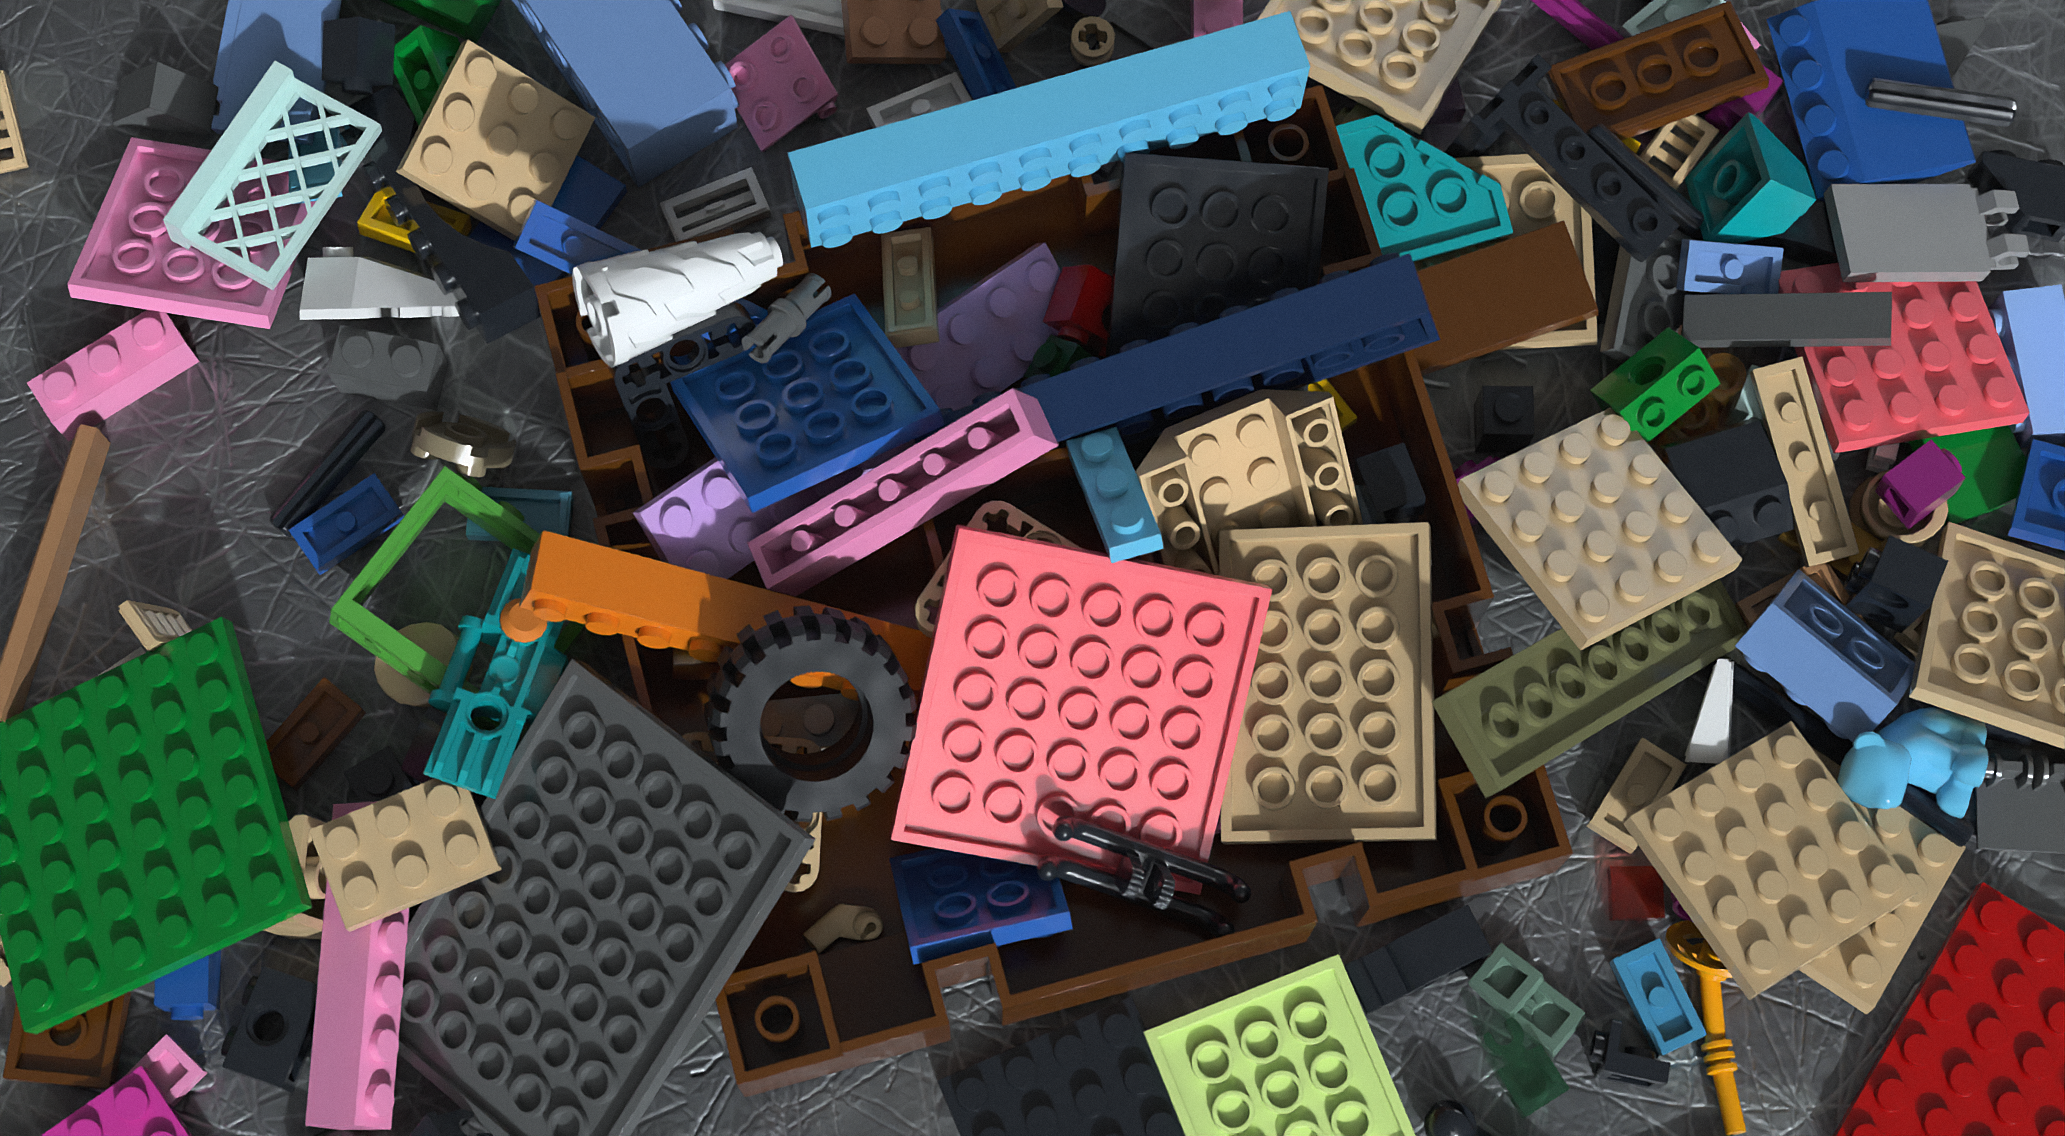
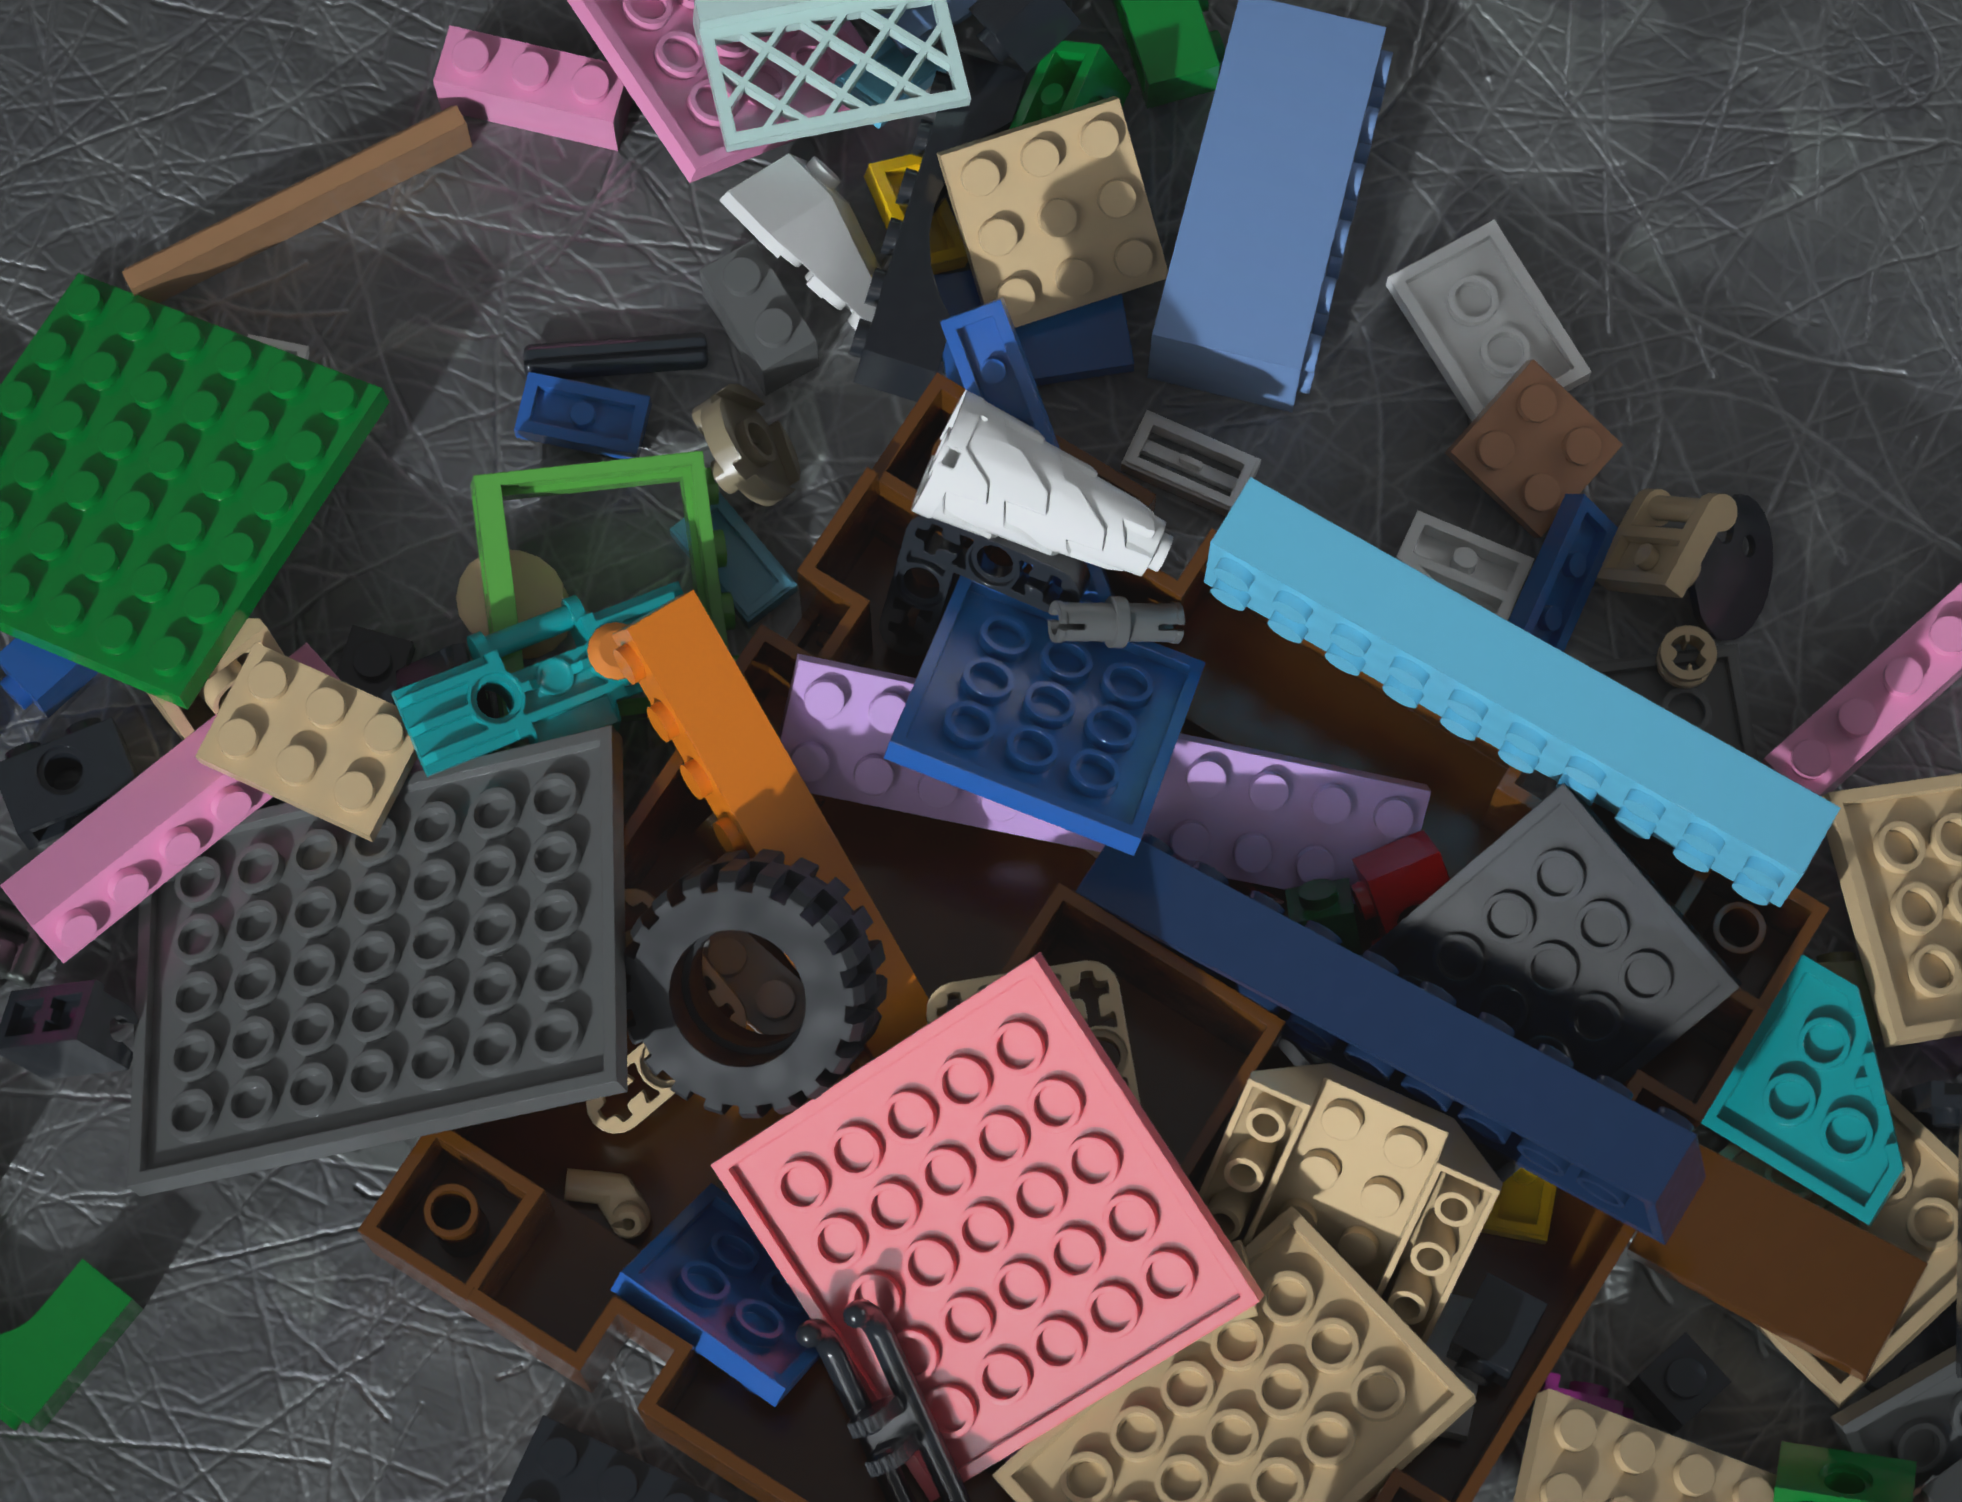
camera: 50 degrees right, 0 degrees up
tan slope [118,600,192,652] -> none
reddish brown plate [266,677,366,792] -> none
bright pink hinge [725,15,839,152] -> none
bright pink brick [747,388,1058,596] -> none
tan tile [881,227,939,348] -> none
medium azure plate [1066,427,1163,563] -> none

